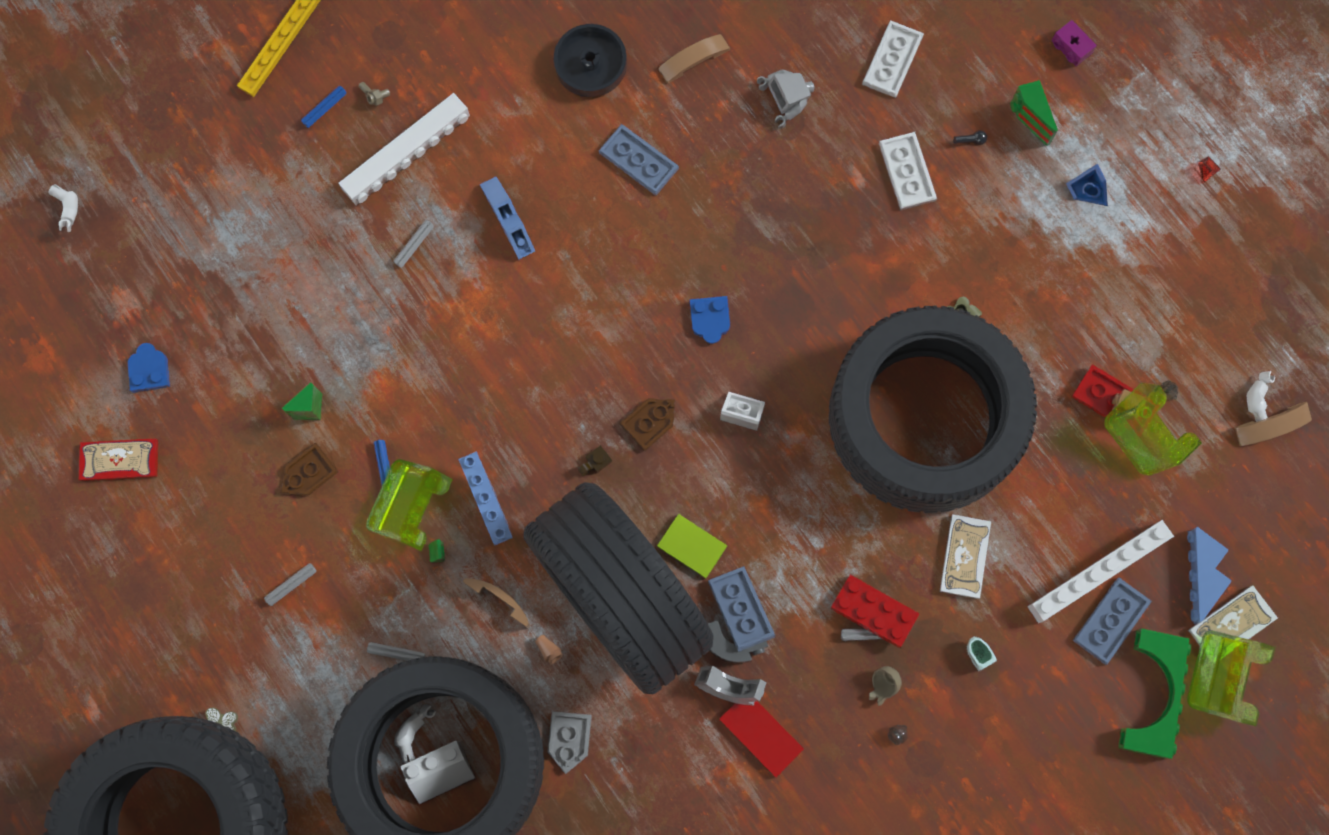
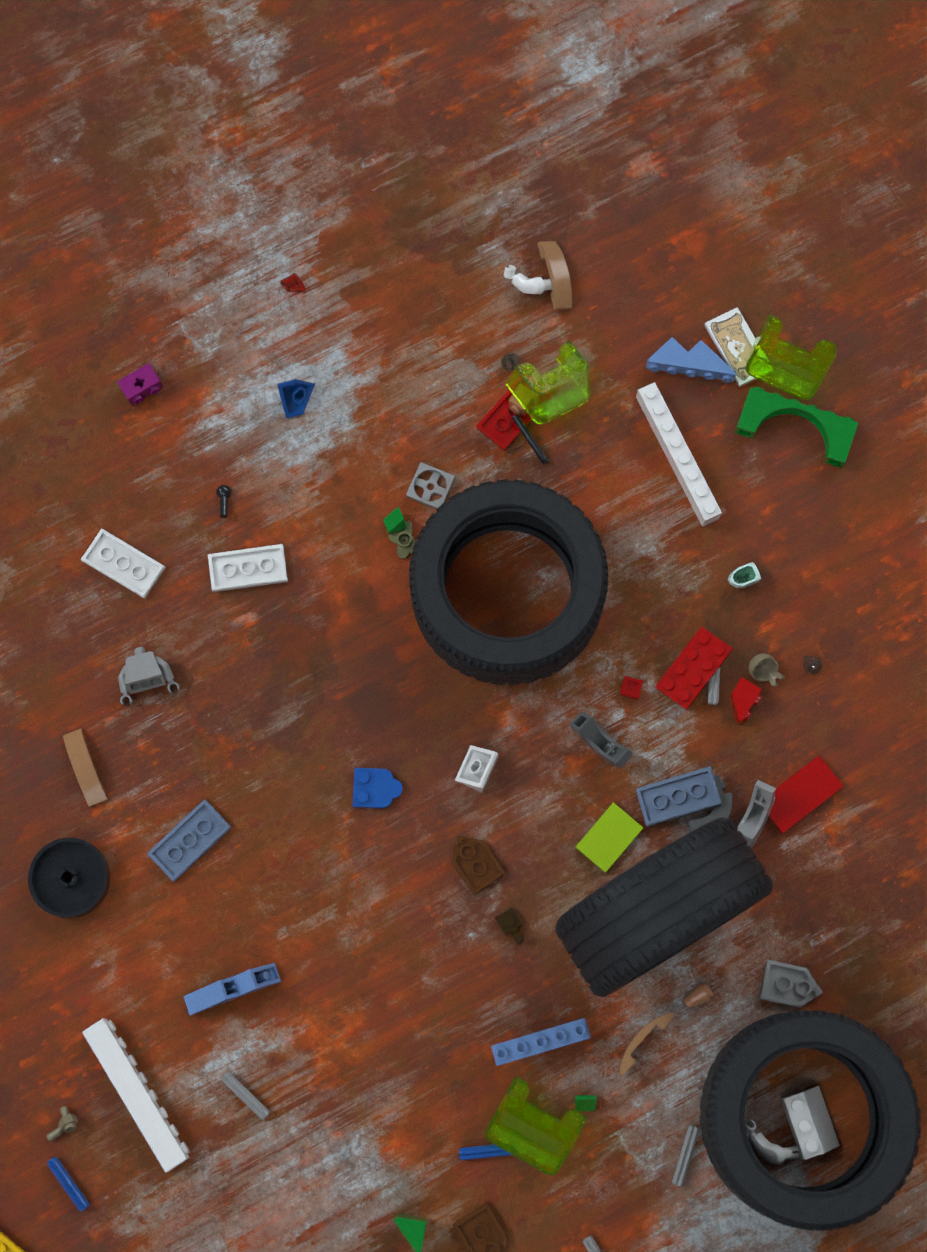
camera: 85 degrees left, 0 degrees up
tile [940,514,991,599] -> none
green slope [1010,80,1058,146] -> none
sand blue tile [1073,577,1152,665] -> none
none -> green slope [383,507,406,534]
none -> light grey piece [406,462,455,509]
none -> black bar [511,414,549,464]
none -> dark grey arch [569,711,633,768]
none -> red tile [619,676,643,700]
none -> red slope [730,677,762,725]

